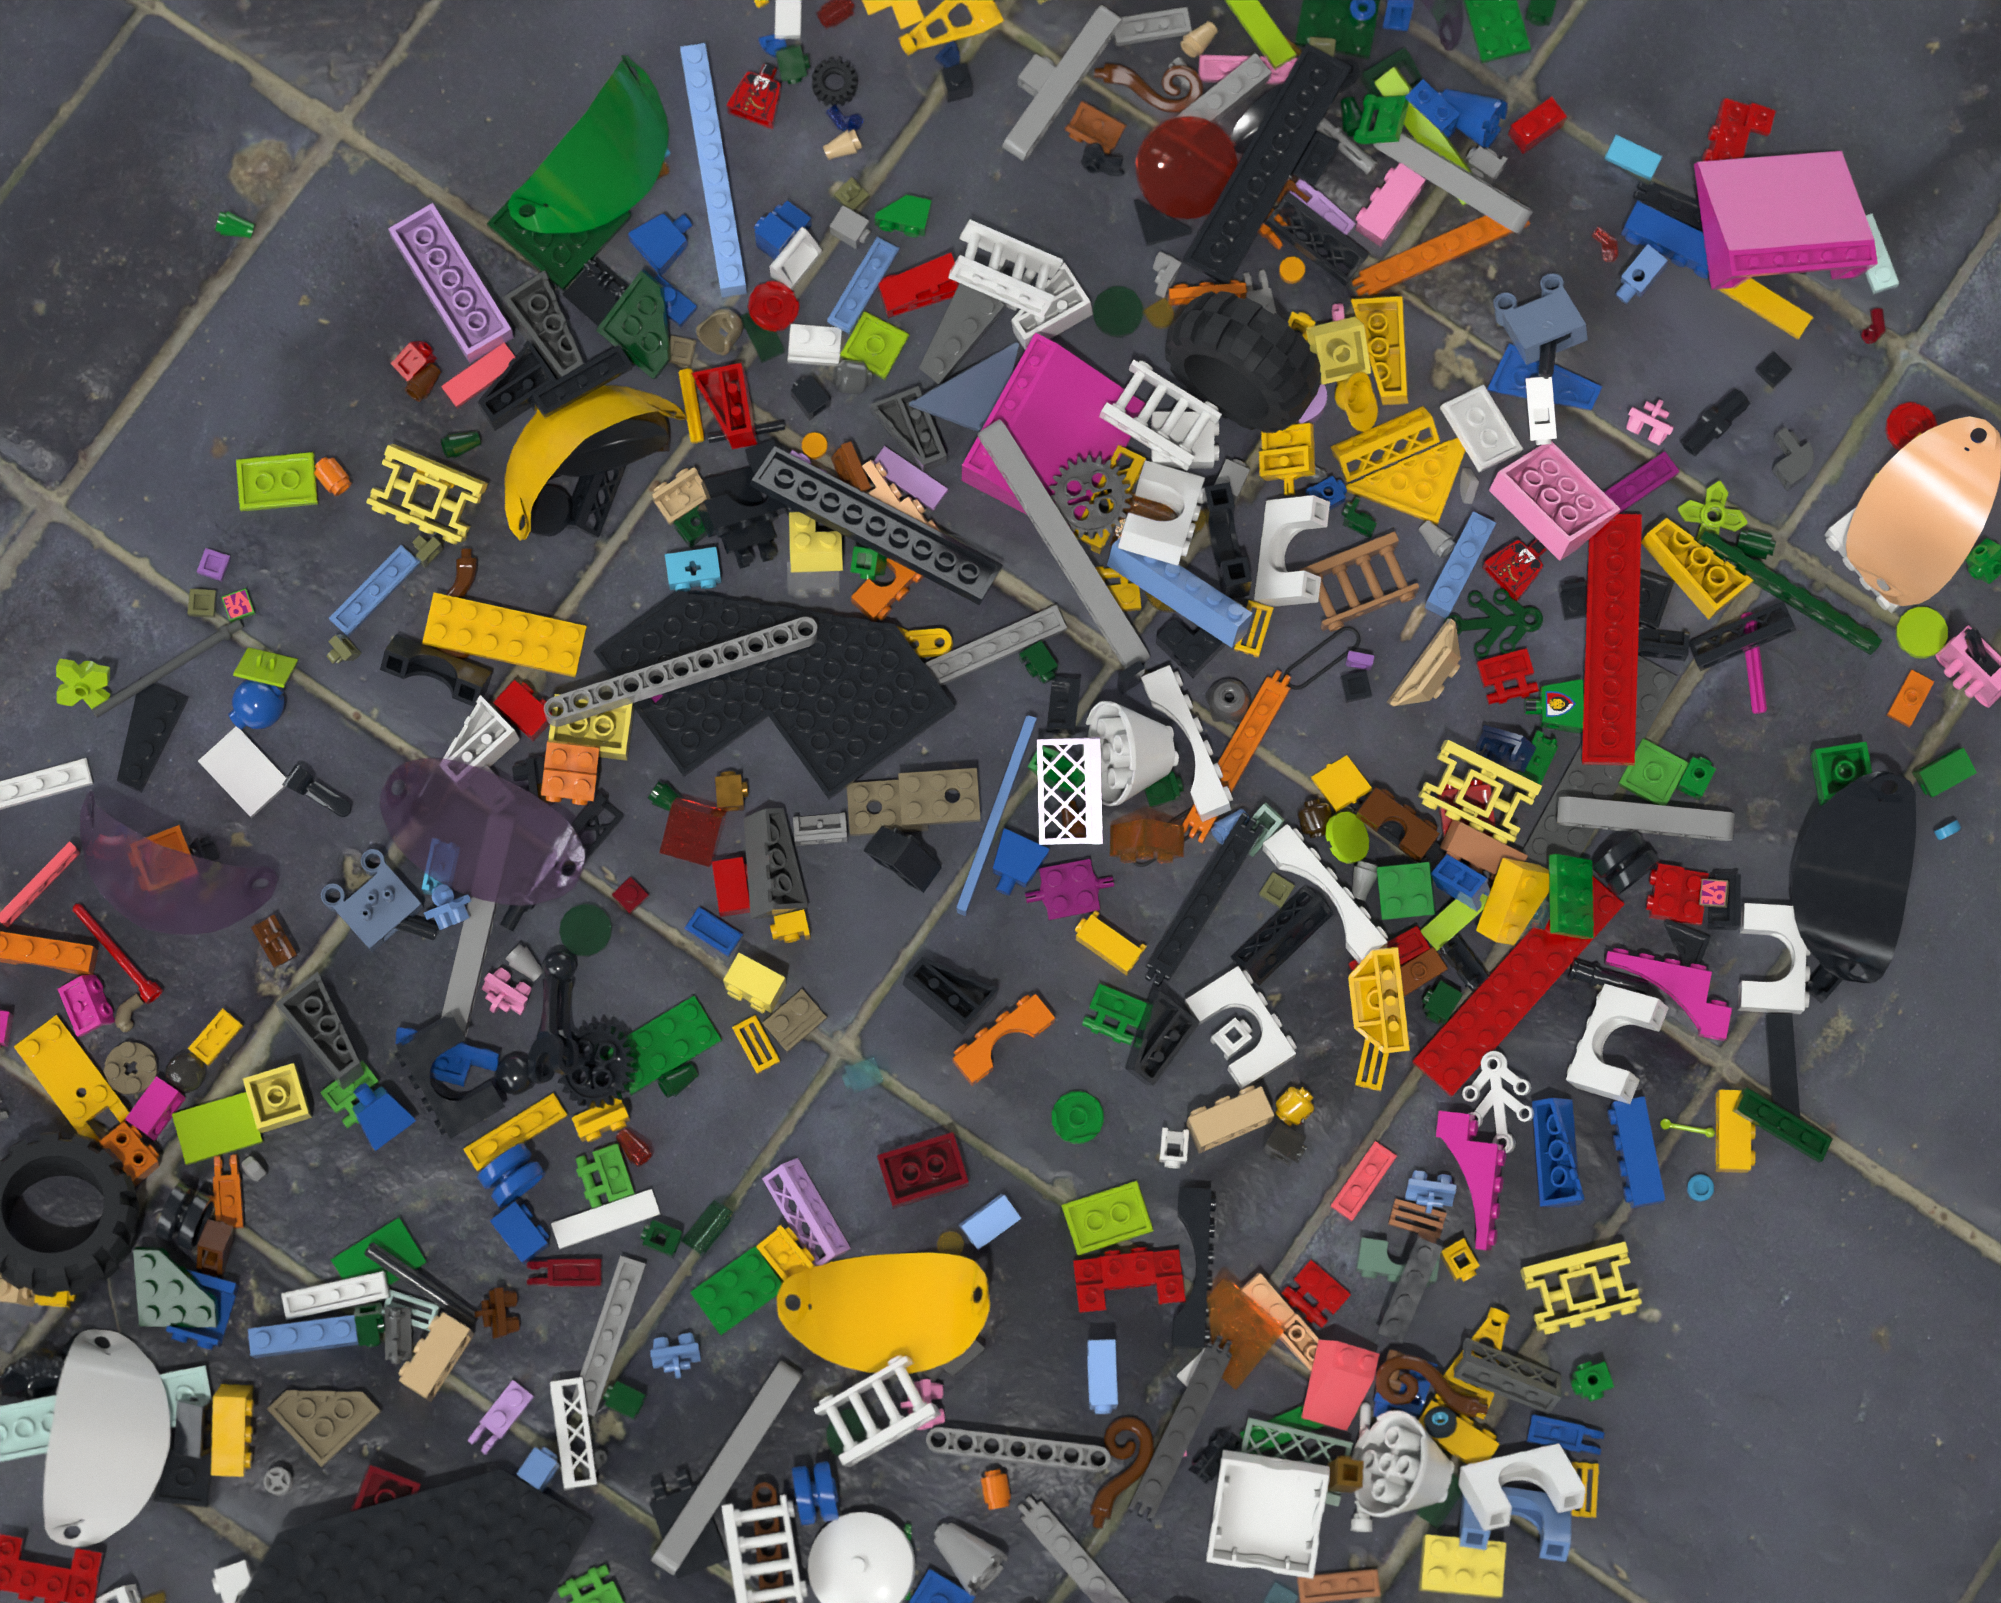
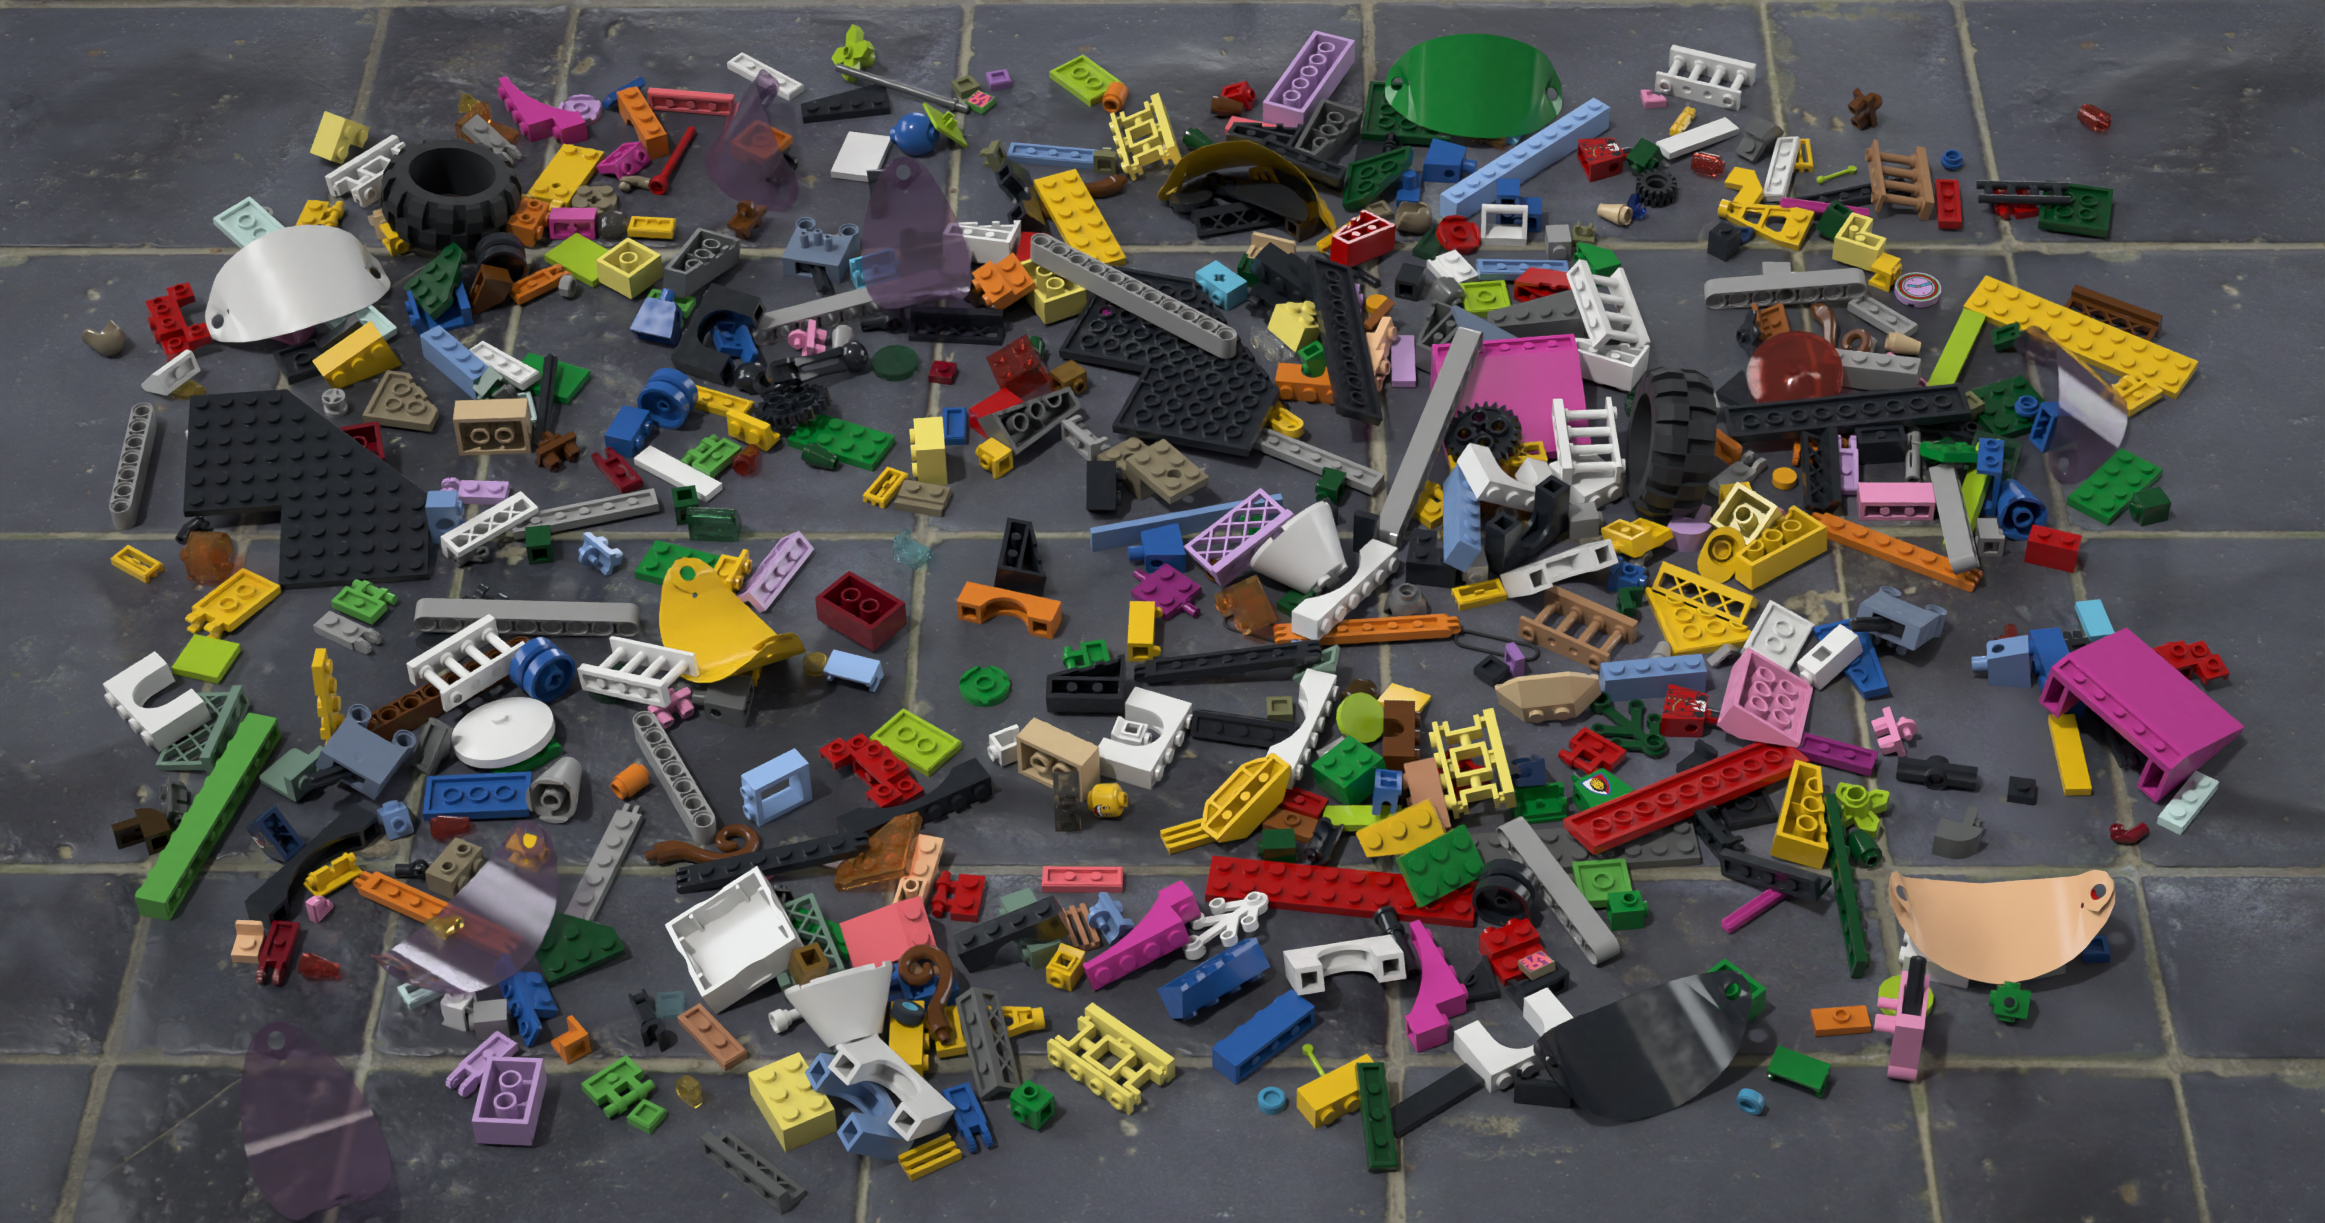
camera: 60 degrees right, 35 degrees down
medium blue hips [424,884,471,930] -> none

